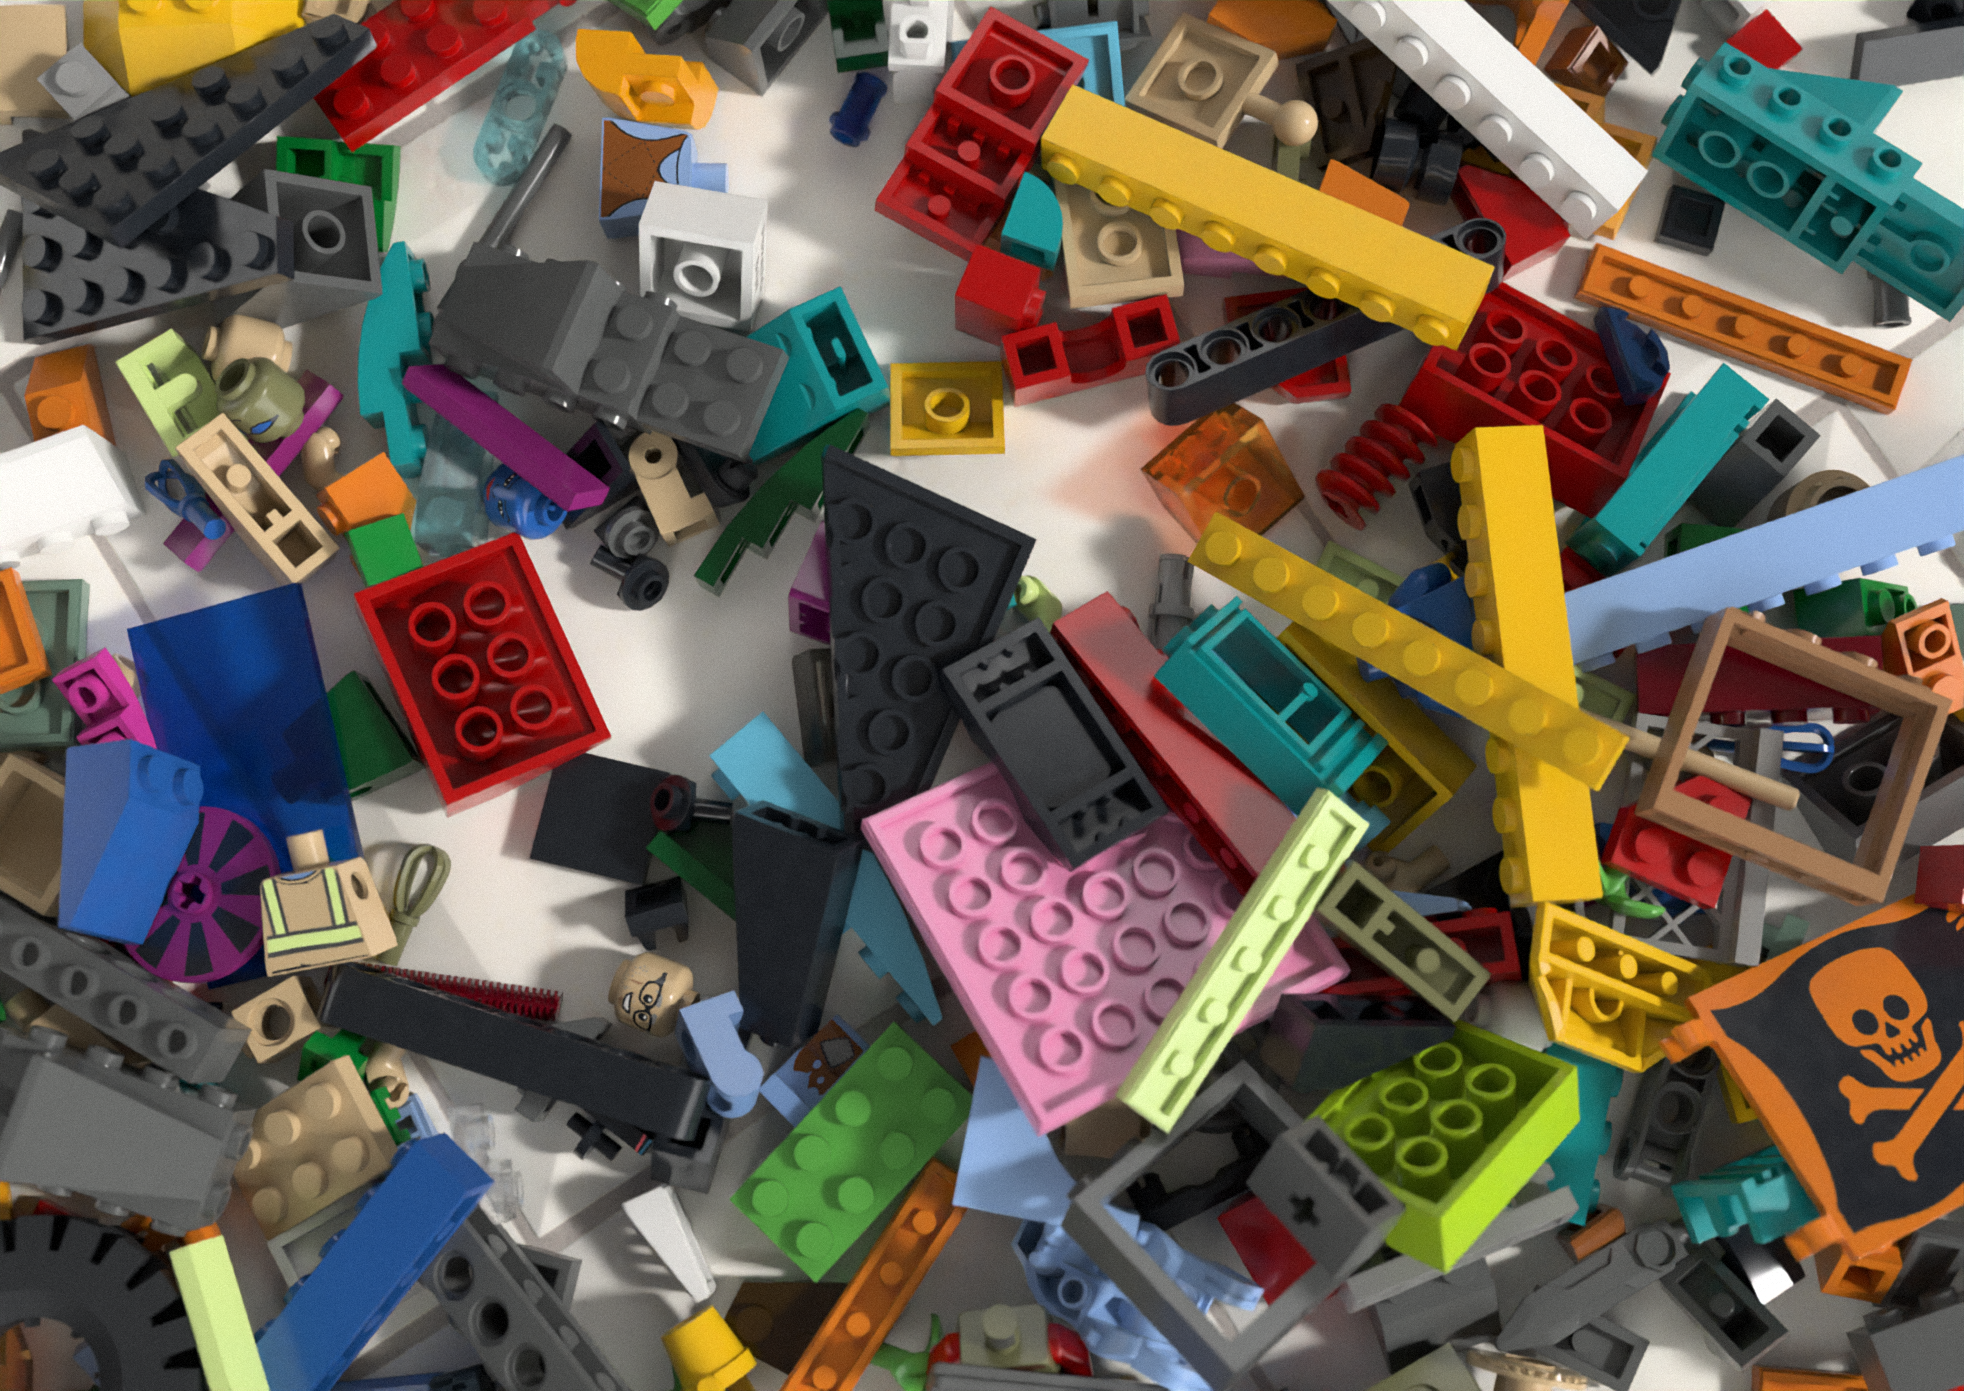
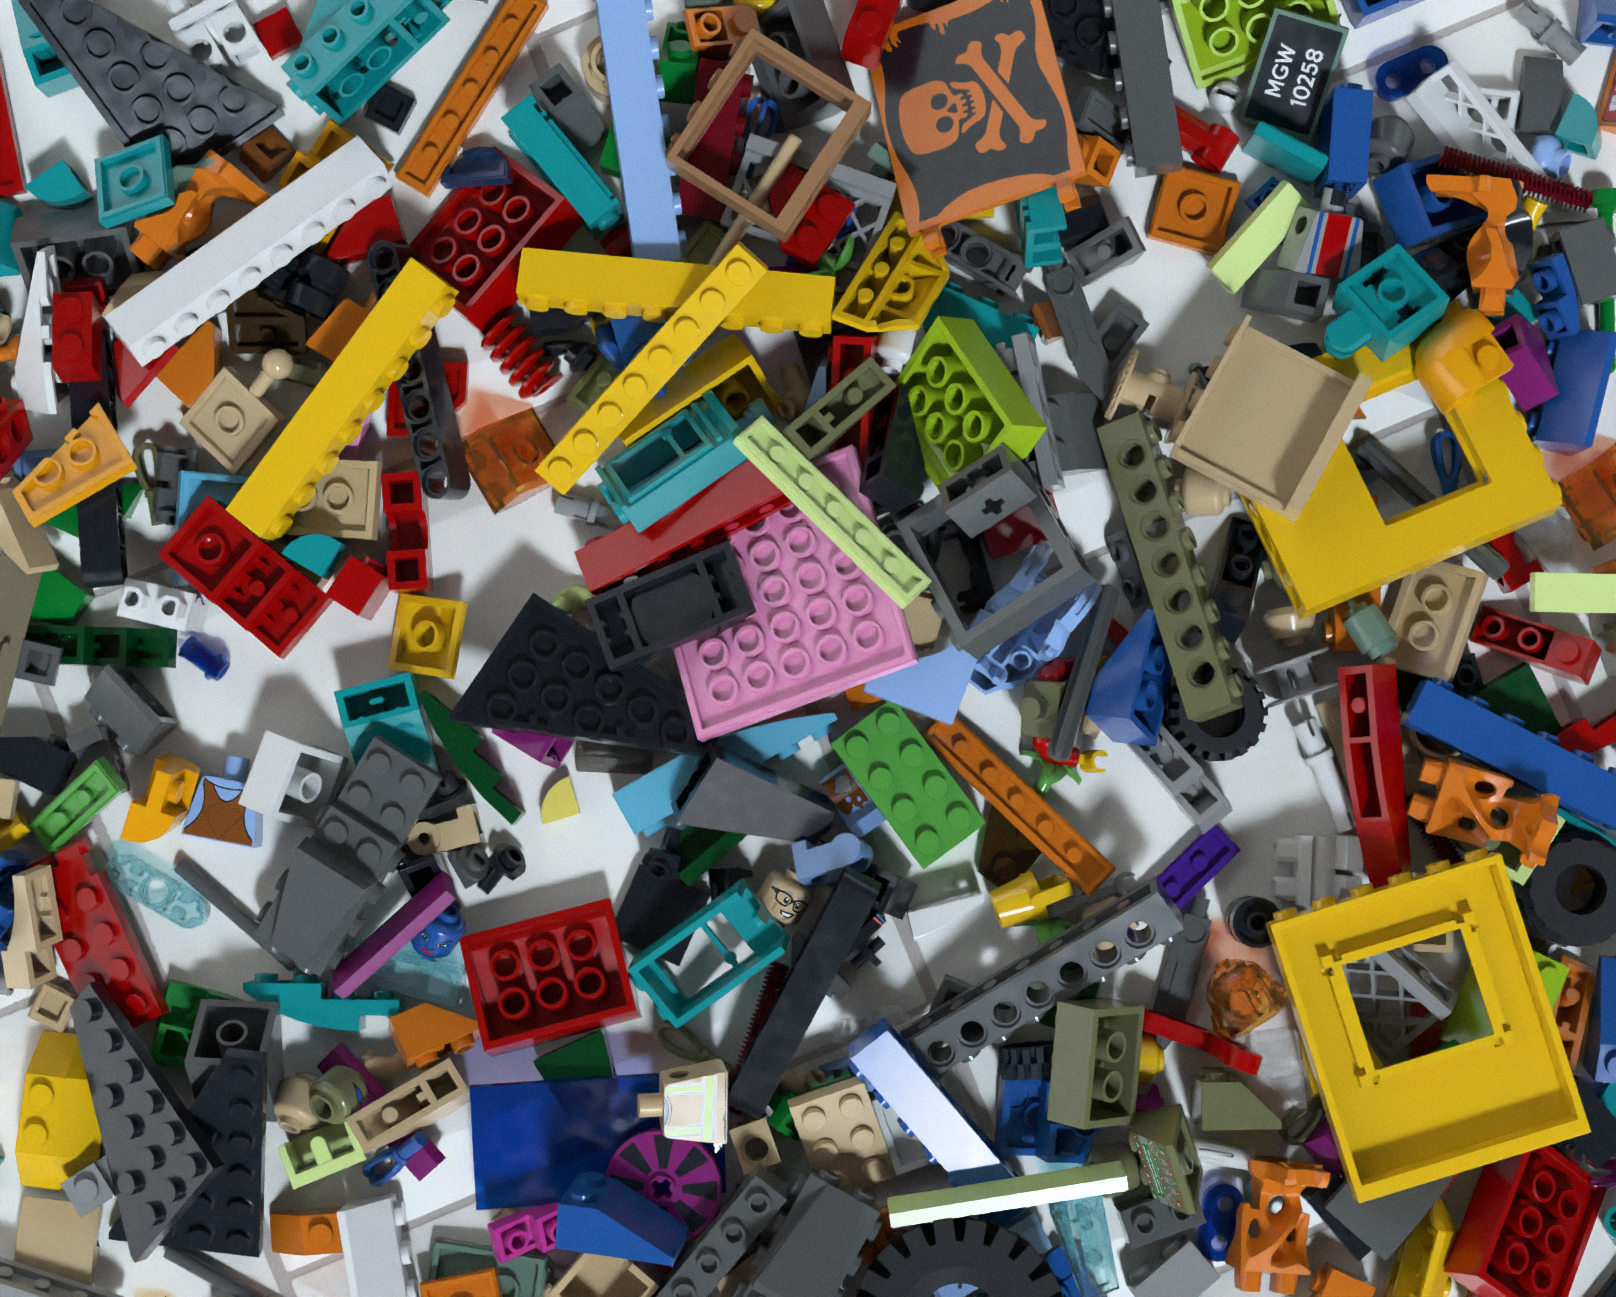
camera: 75 degrees left, 5 degrees up
green tile [344,513,424,588] -> none
none -> light yellow tile [541,776,581,825]
none -> black plate [543,340,598,373]
none -> teal door [628,878,790,1029]

